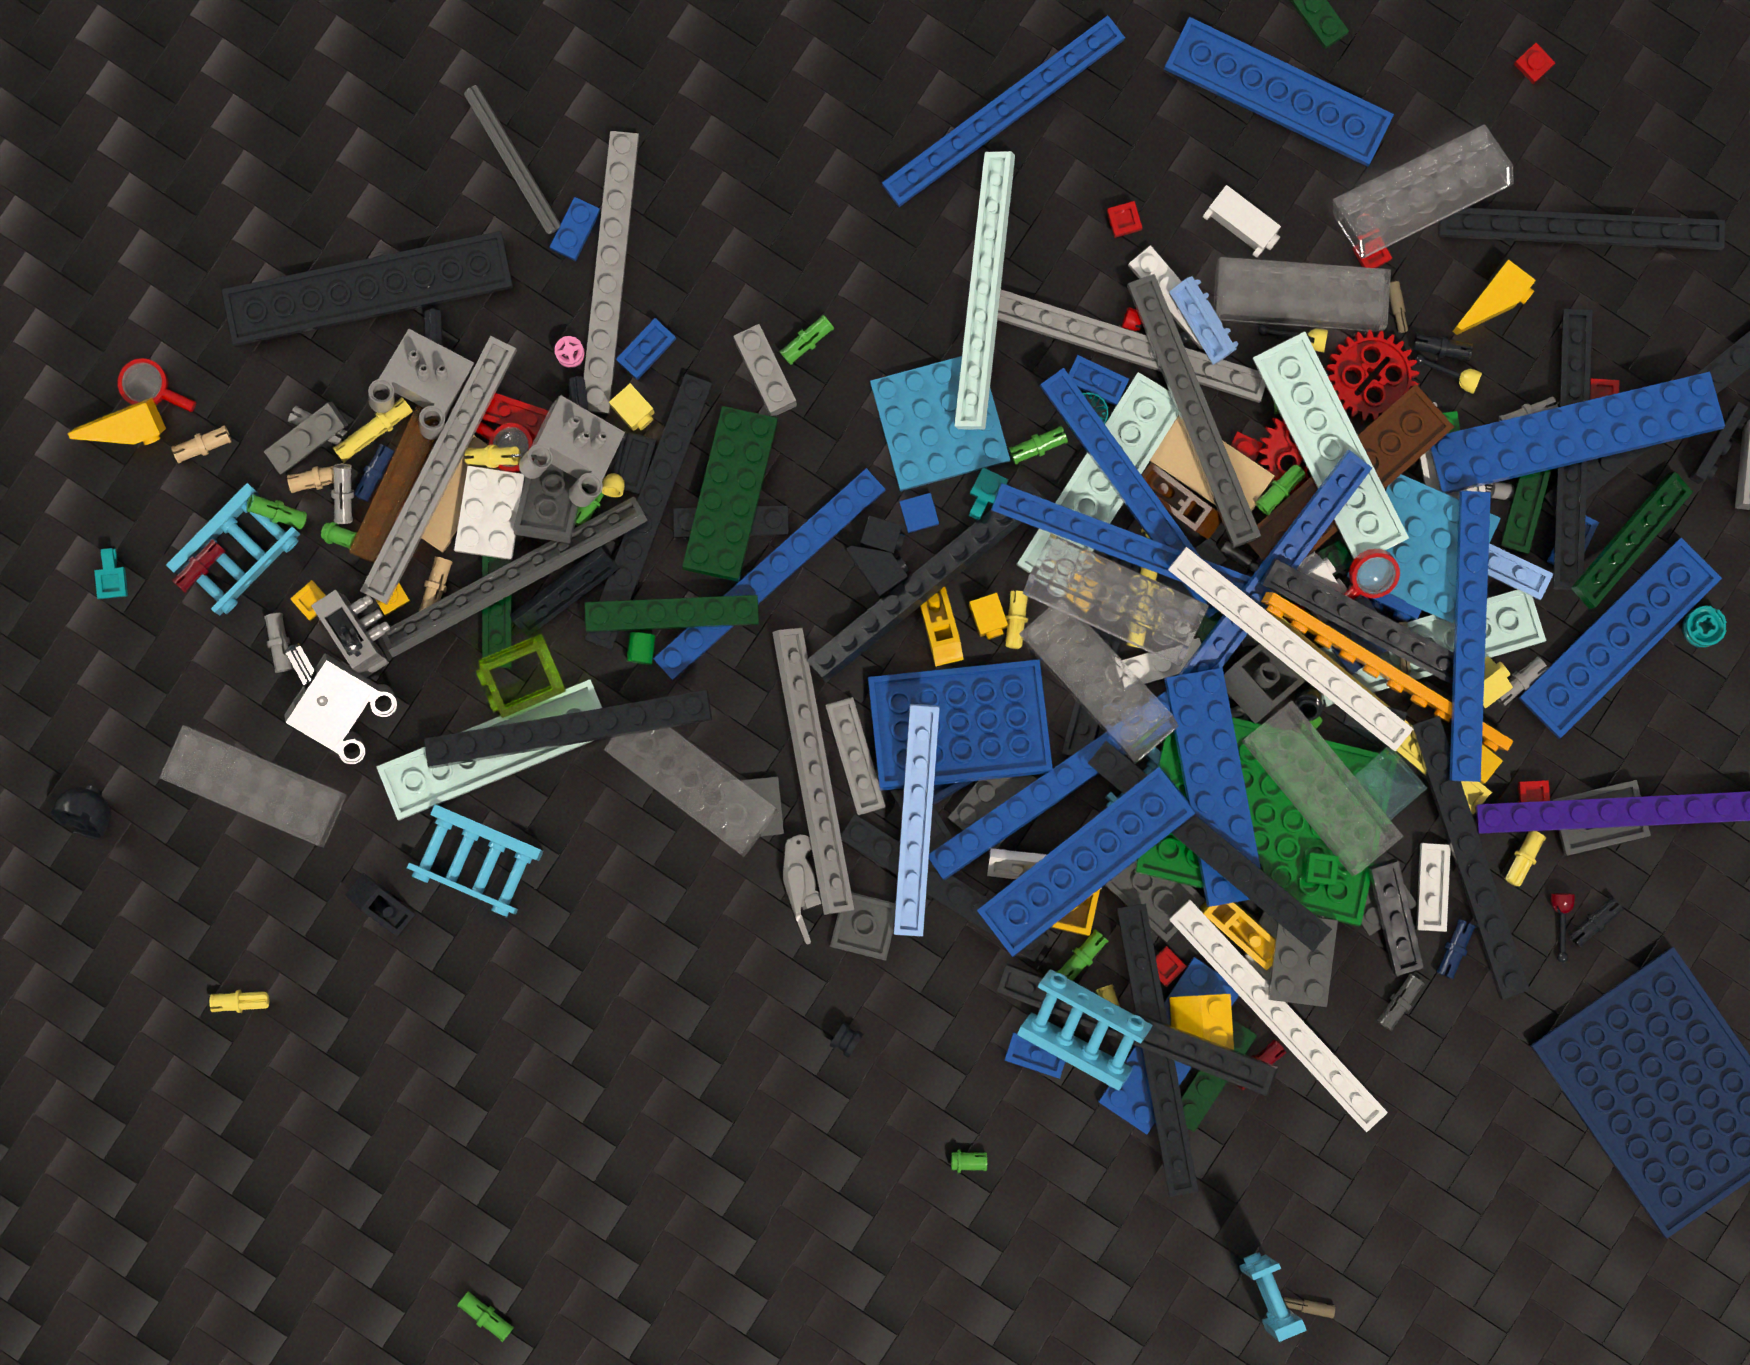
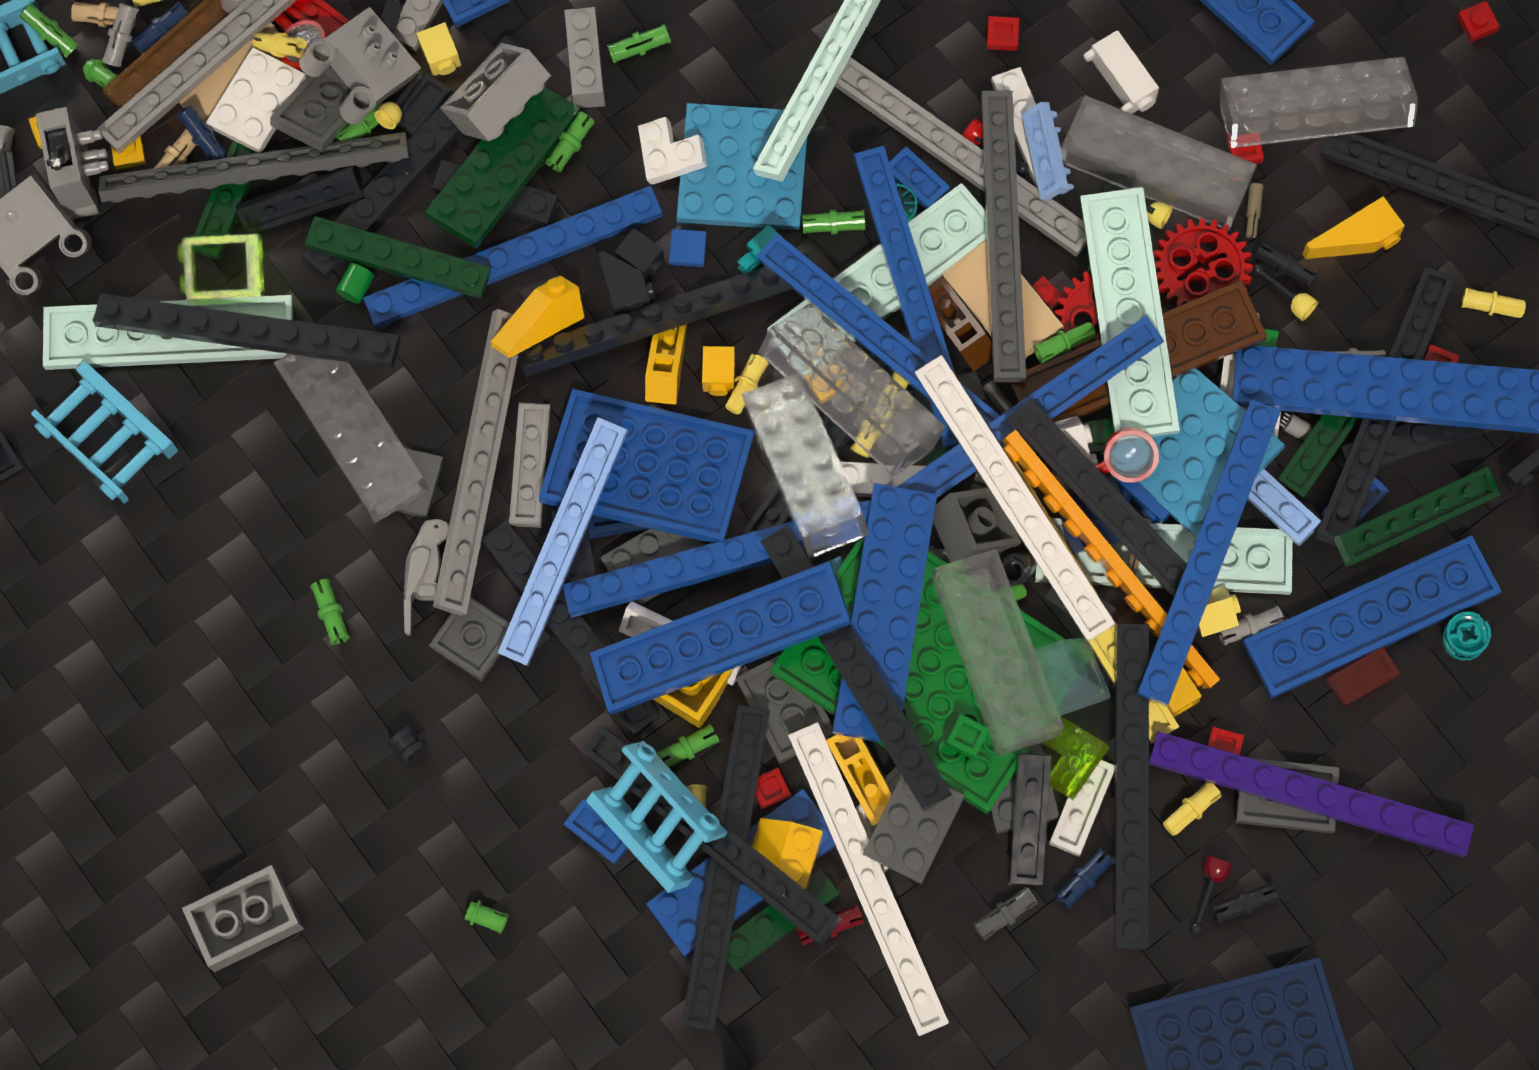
camera: 25 degrees right, 10 degrees down
none -> dark blue pin [176,104,228,160]
none -> light grey brick [182,865,304,972]
none -> bright green pin [310,579,350,645]
none -> light grey brick [441,43,551,142]
none -> yellow slope [490,276,584,358]
none -> bright green pin [545,112,595,172]
none -> white plate [638,117,708,185]
none -> clear neon green plate [1039,714,1110,800]
none -> clear red plate [1327,647,1400,708]
none -> light yellow axle [1461,288,1526,318]

